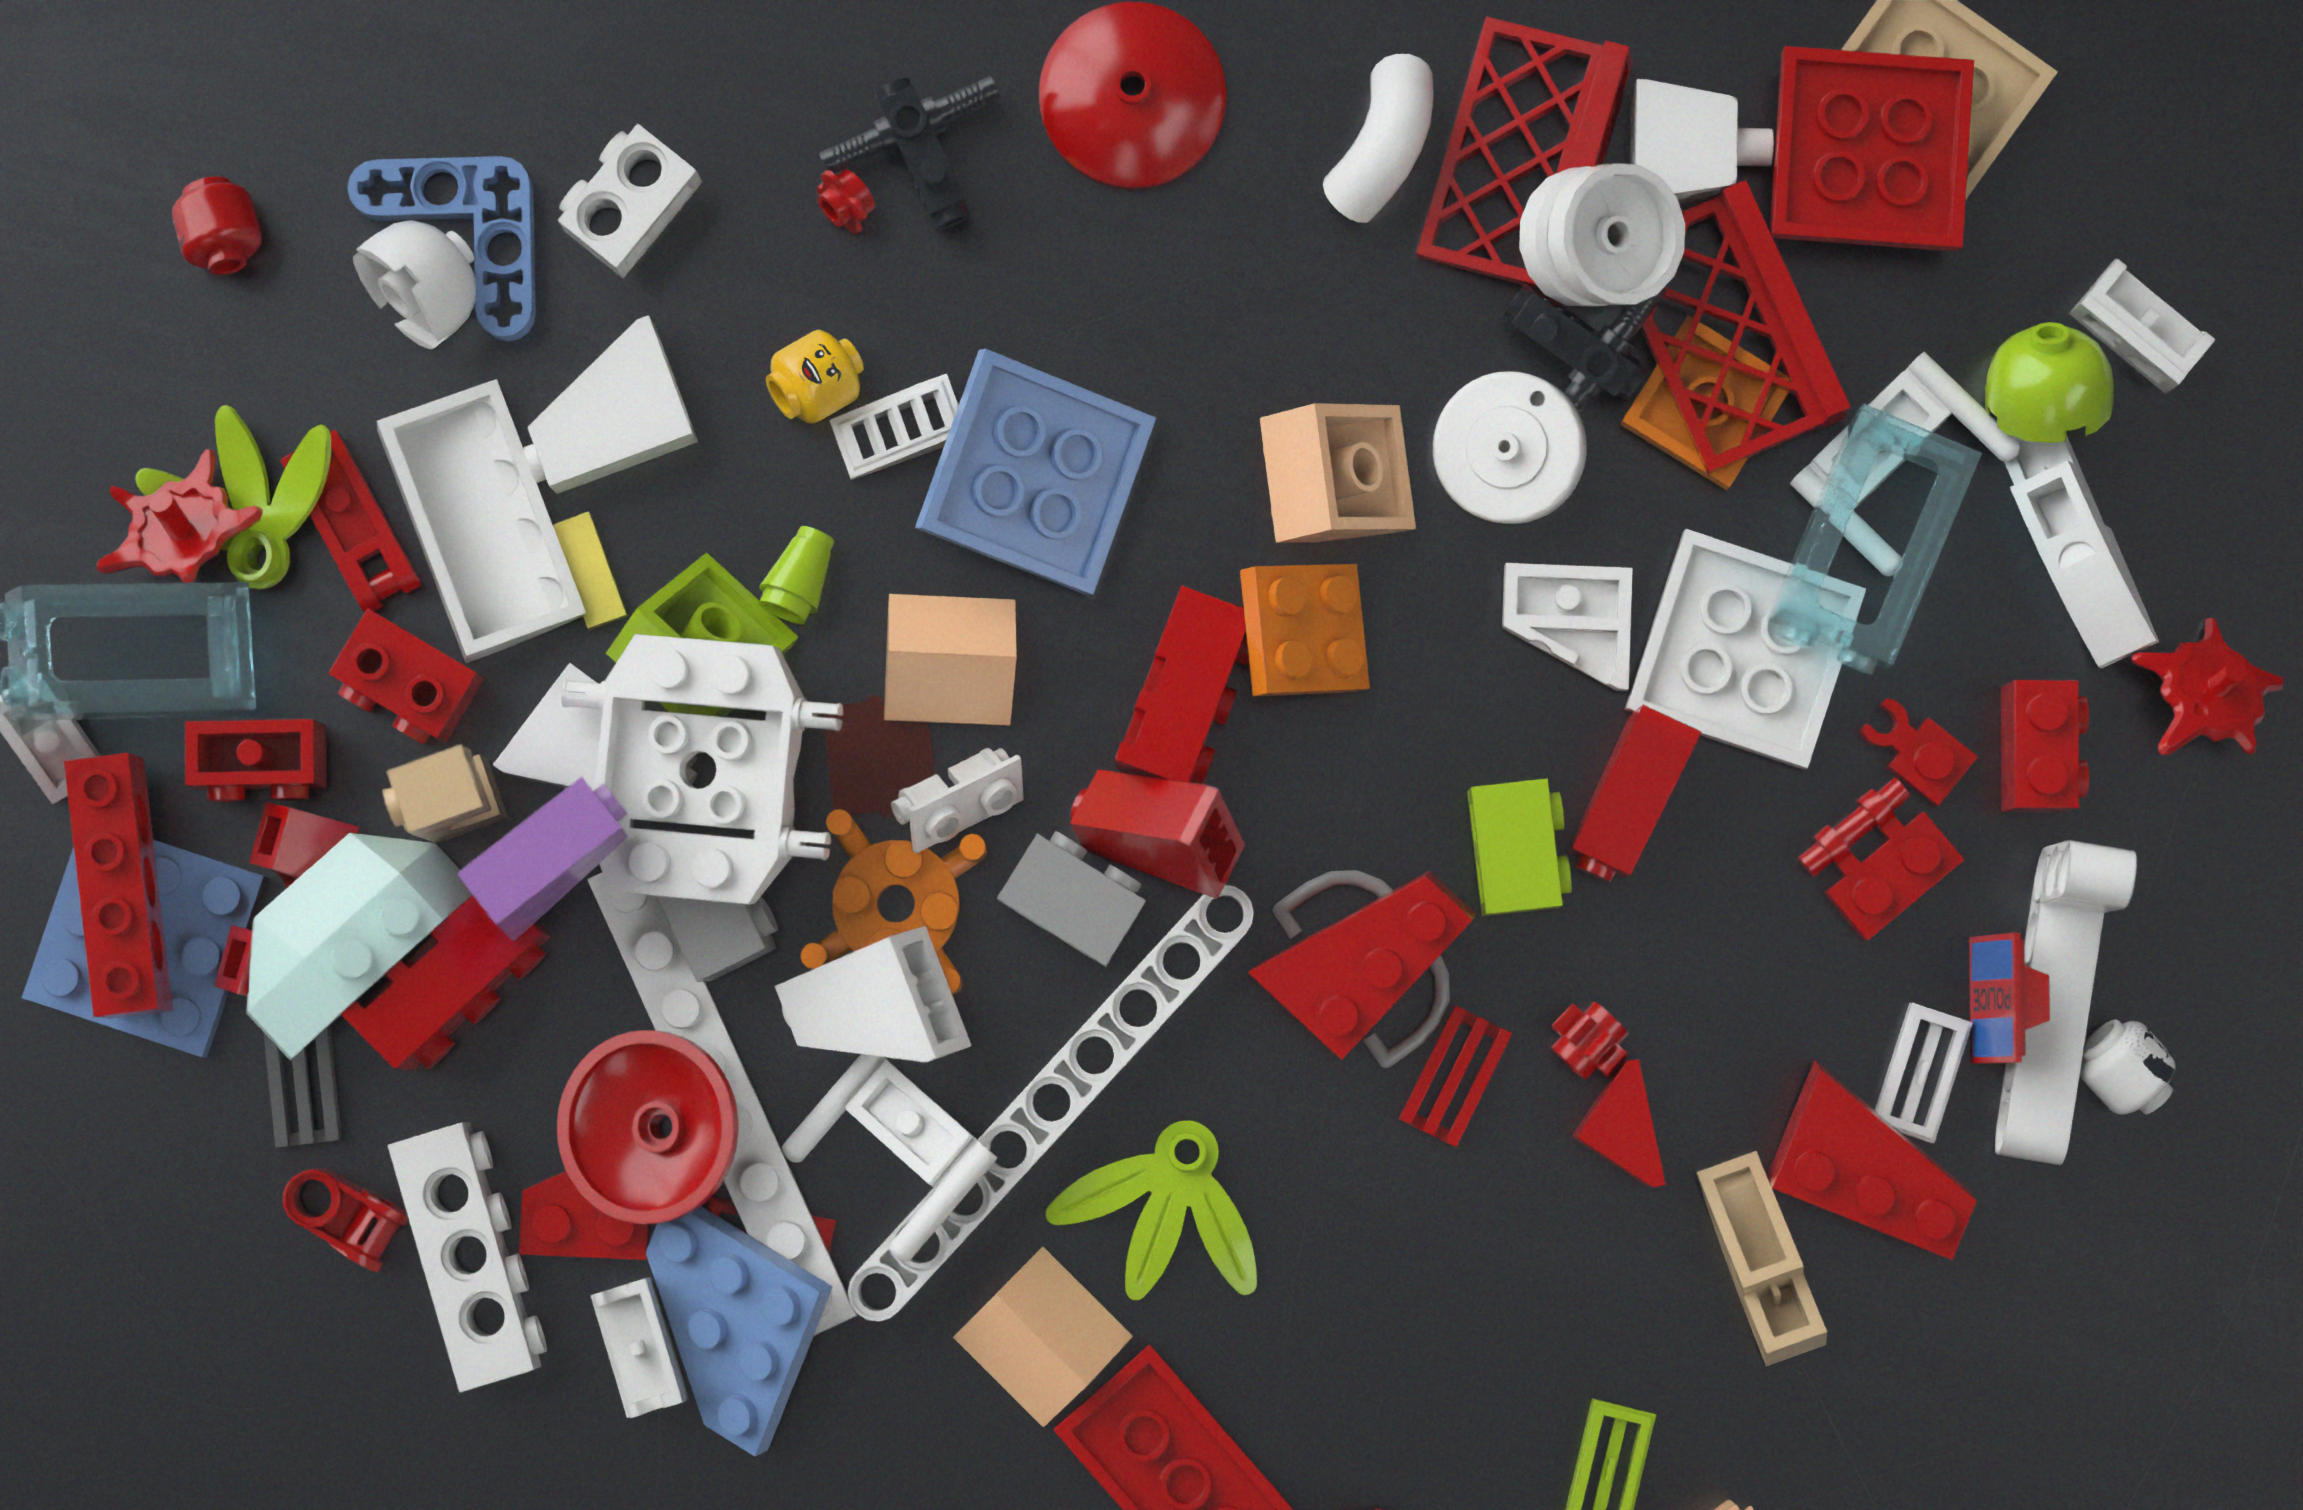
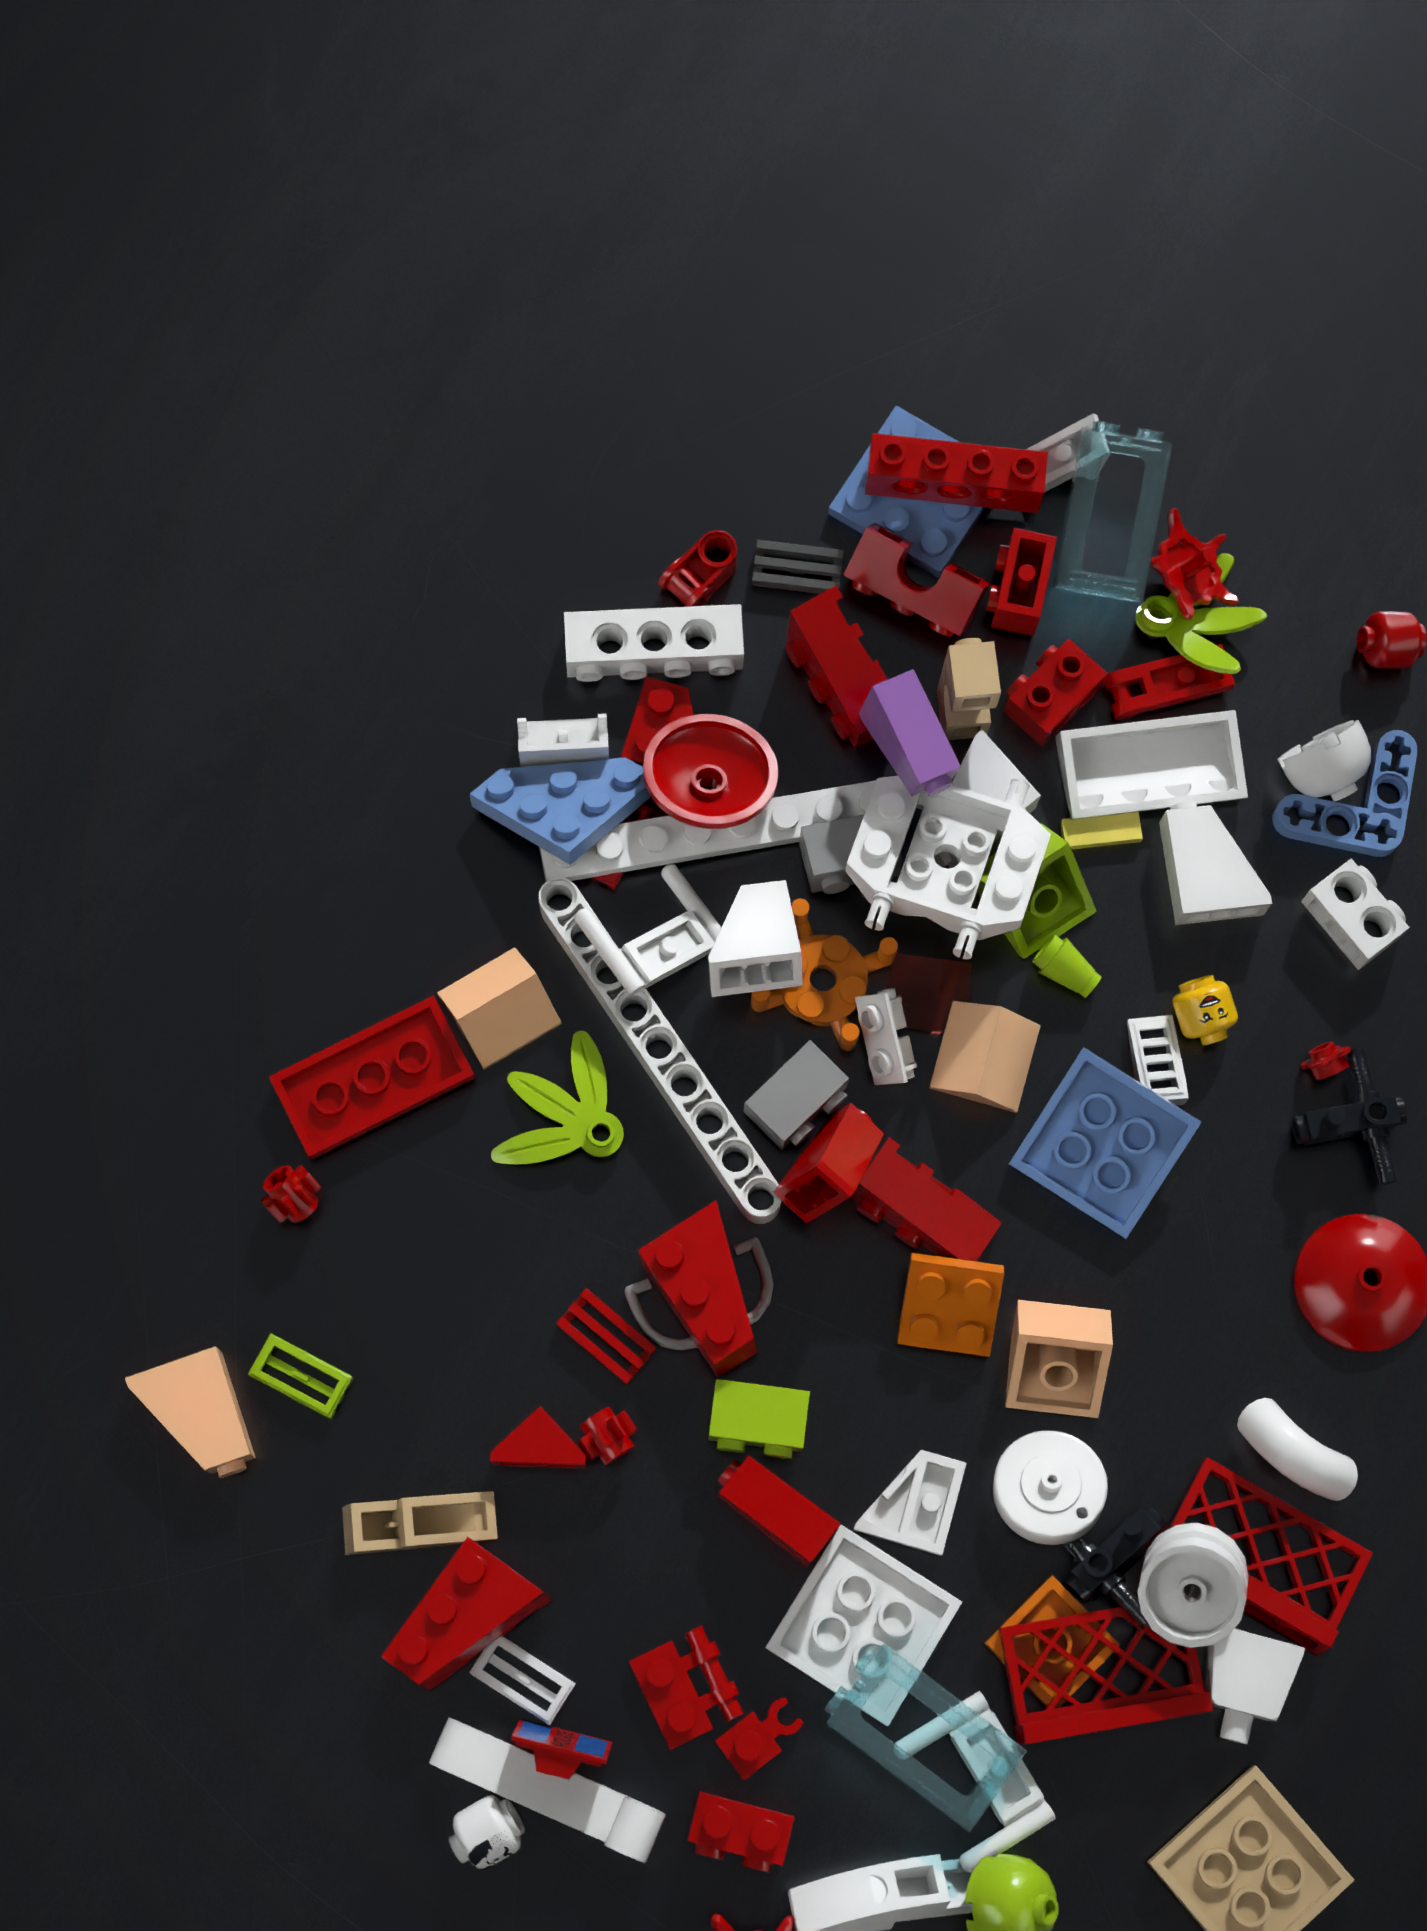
camera: 100 degrees right, 10 degrees down
light aqua wedge [246,833,472,1060] -> none
red plate [1770,46,1974,252] -> none

